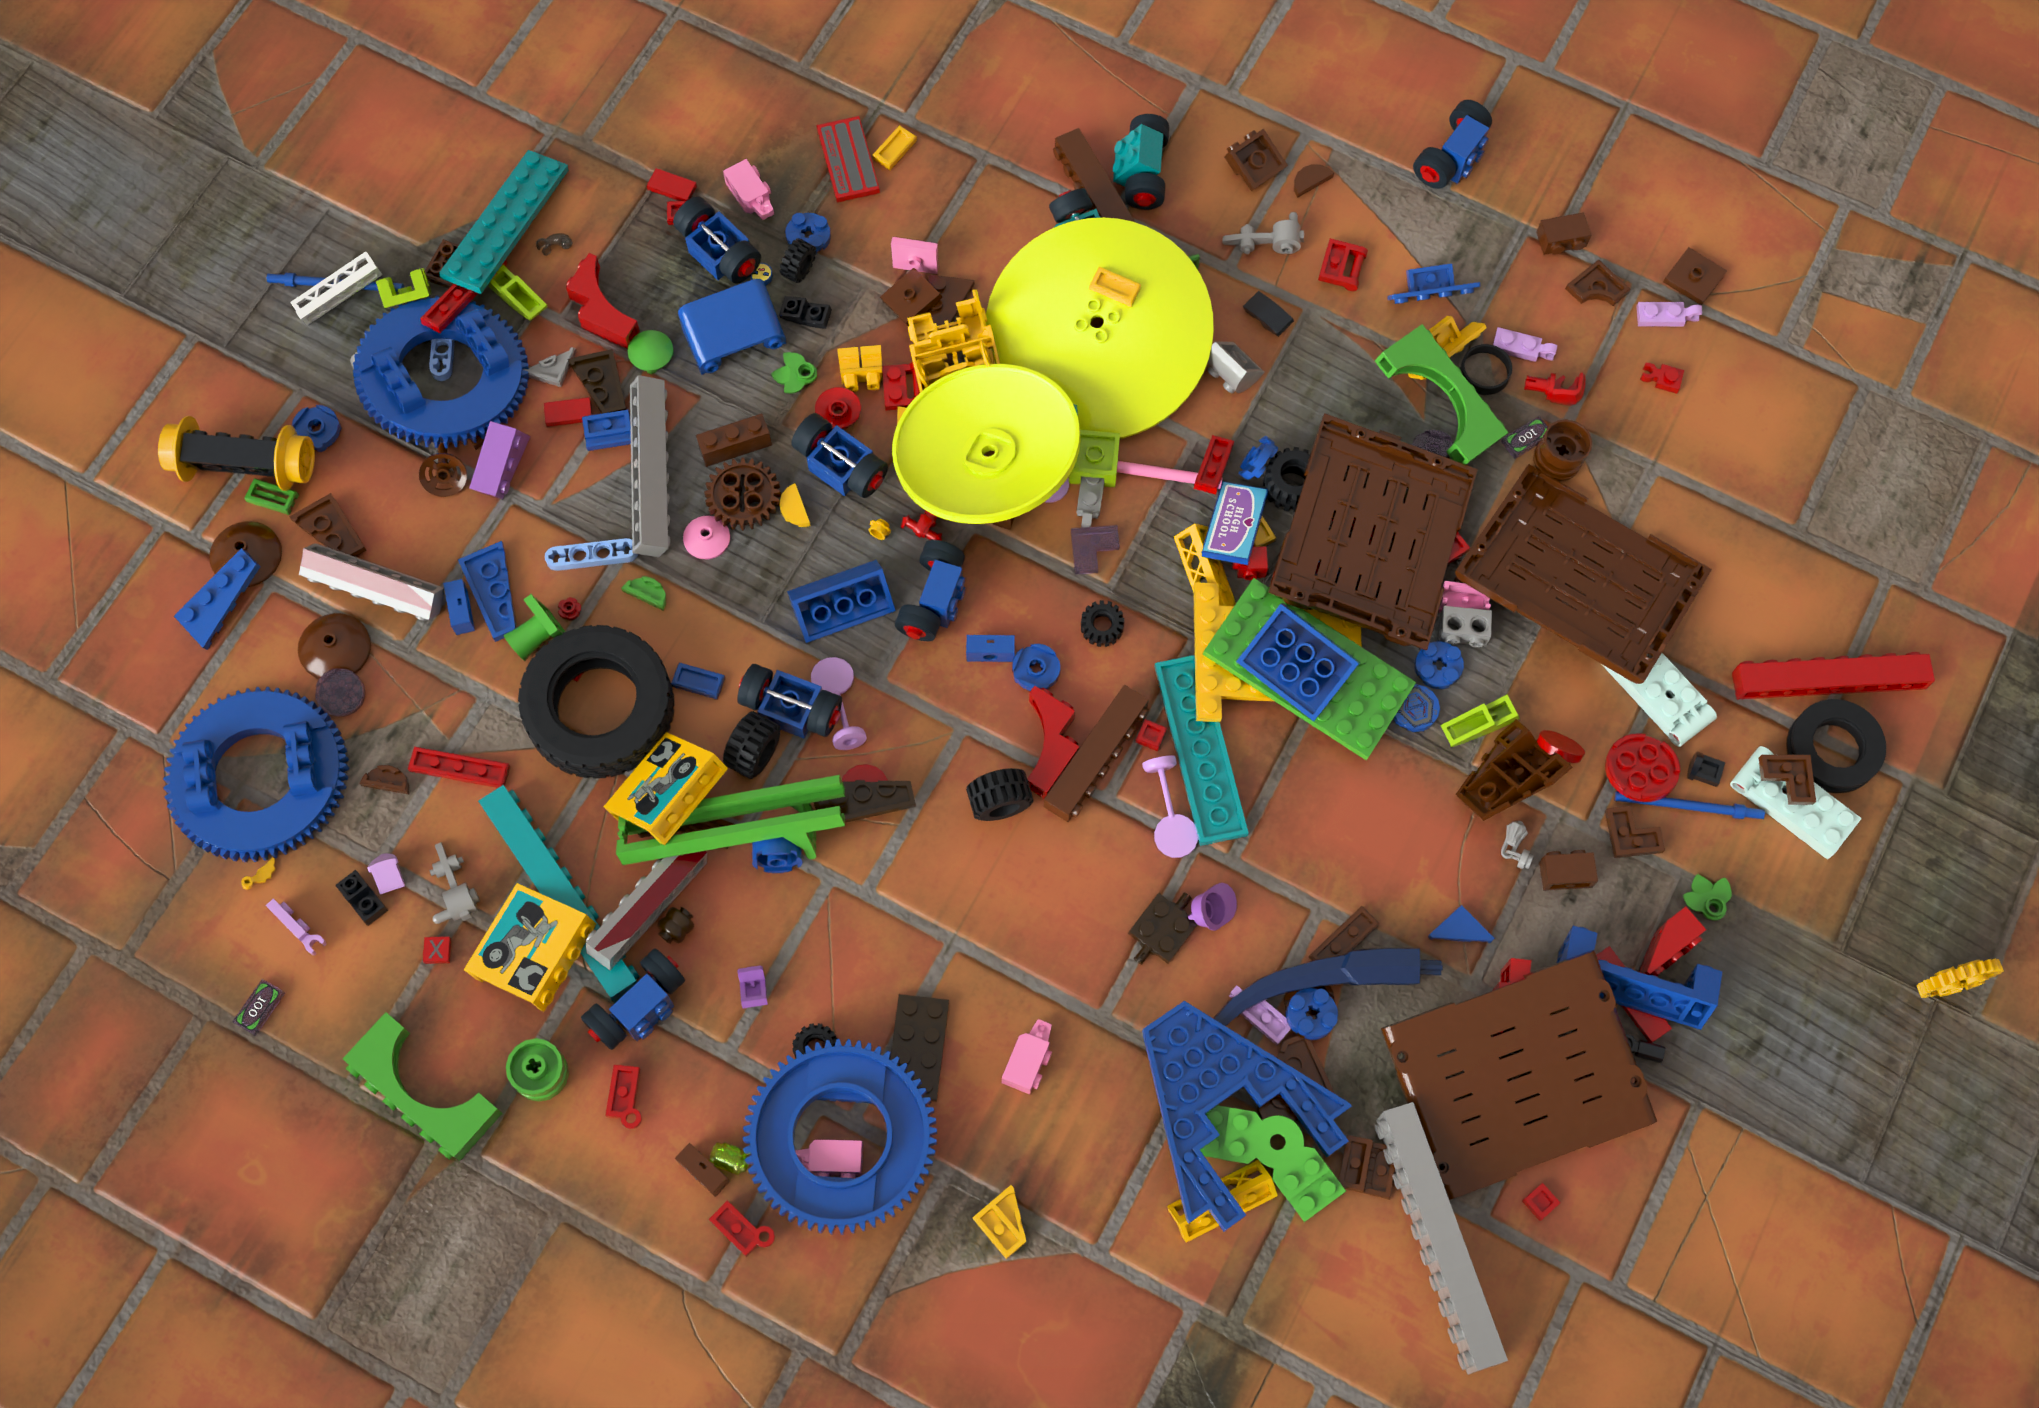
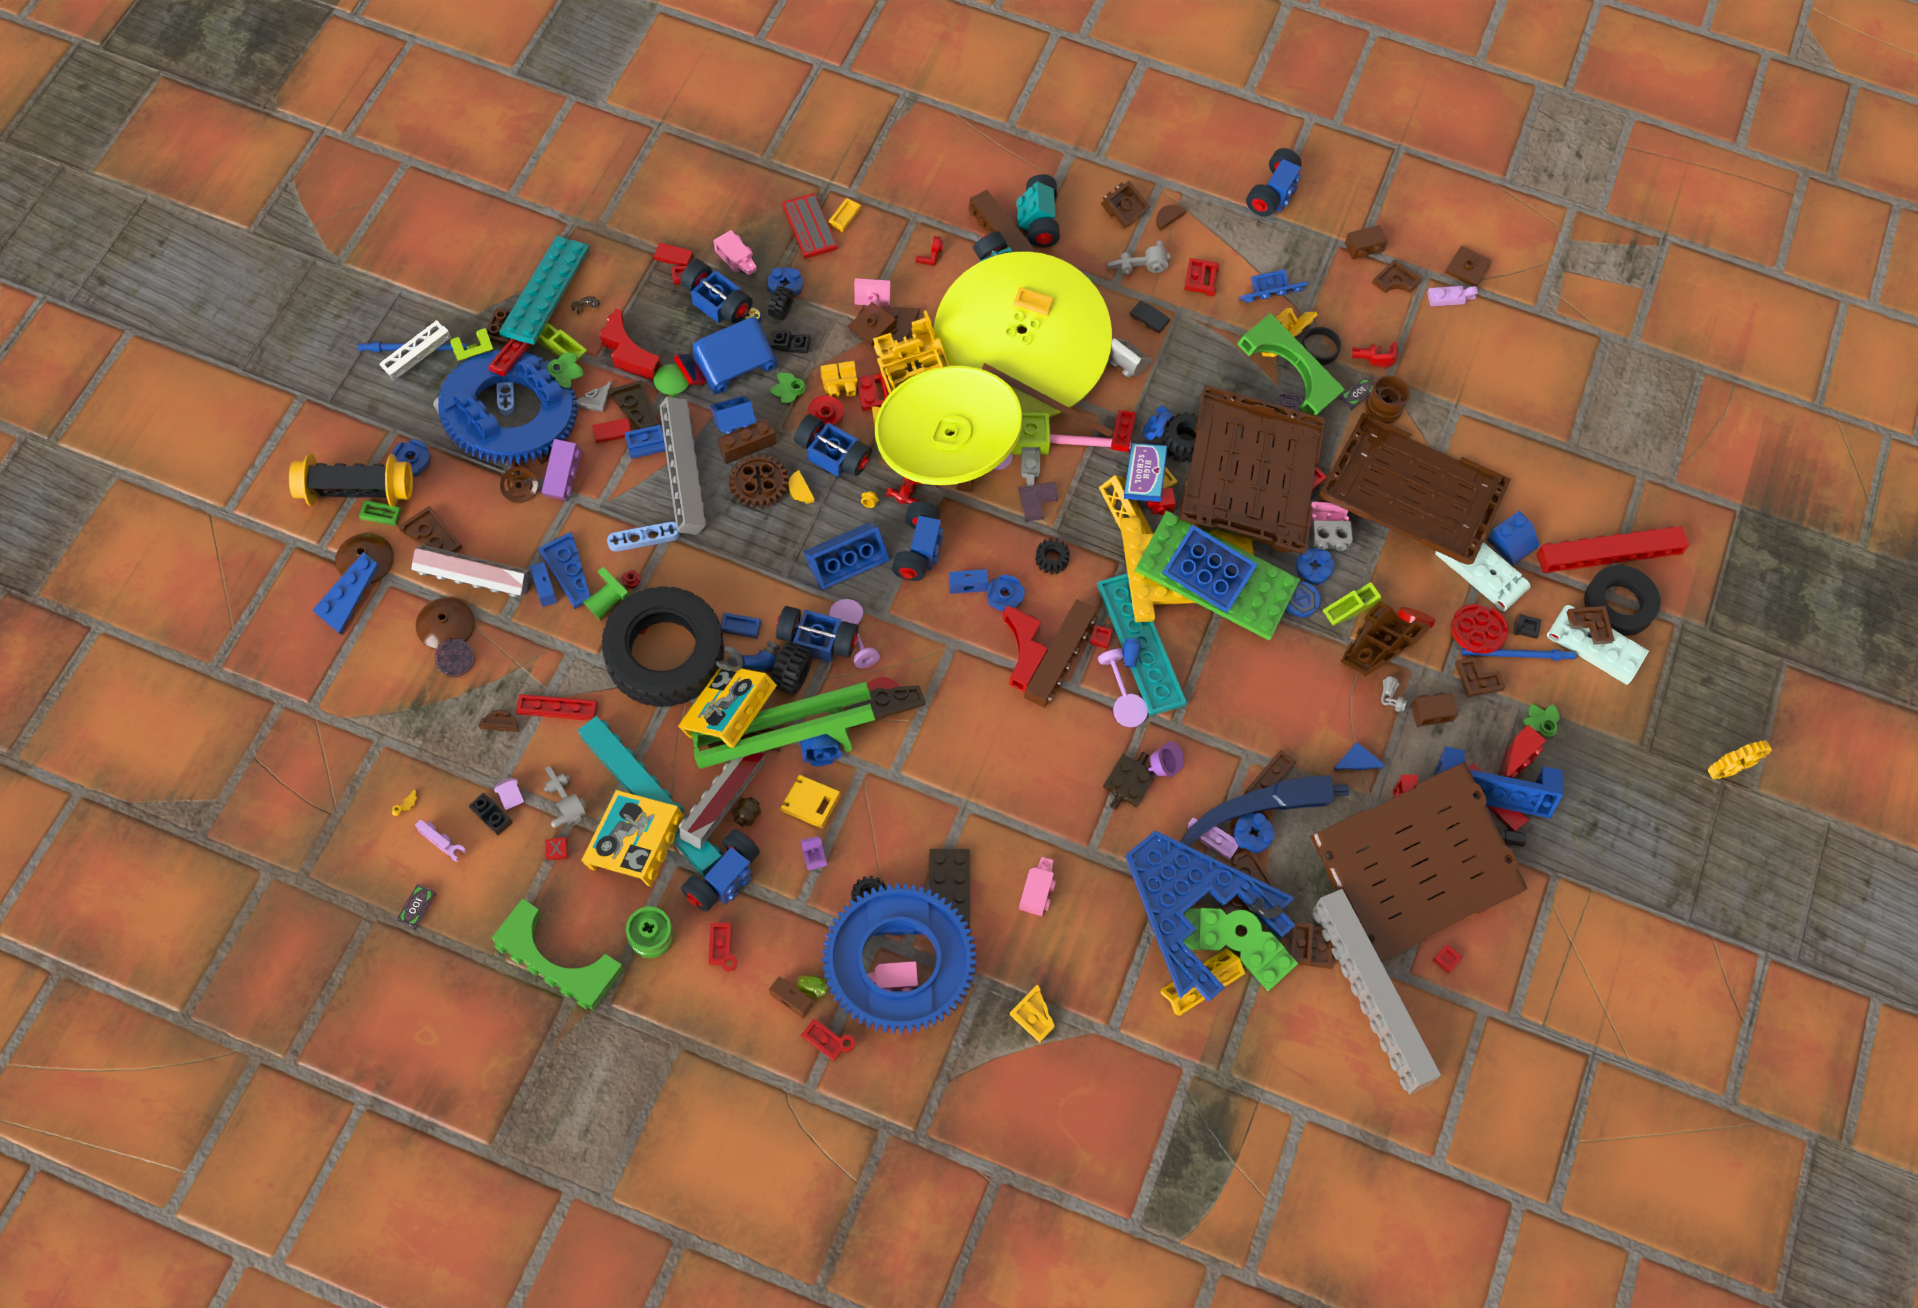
camera: 10 degrees left, 5 degrees down
blue piece [163,687,349,862] -> none
bright green tile [621,576,667,611] -> none
bright pink dish [683,516,730,560] -> none
black tyre [966,768,1034,821] -> none
lavender plate [1493,327,1557,362] -> none
red plate [1640,363,1684,394] -> none
none -> bright green plate [547,353,584,388]
none -> tile [674,354,706,385]
none -> blue brick [710,395,756,434]
none -> piece [716,641,781,671]
none -> yellow container [780,775,841,829]
none -> red plate [915,236,944,265]
none -> reddish brown tile [982,363,1113,437]
none -> blue cone [1123,638,1142,668]
none -> clear smoke arm [1249,898,1282,919]
none -> blue slope [1487,511,1540,566]

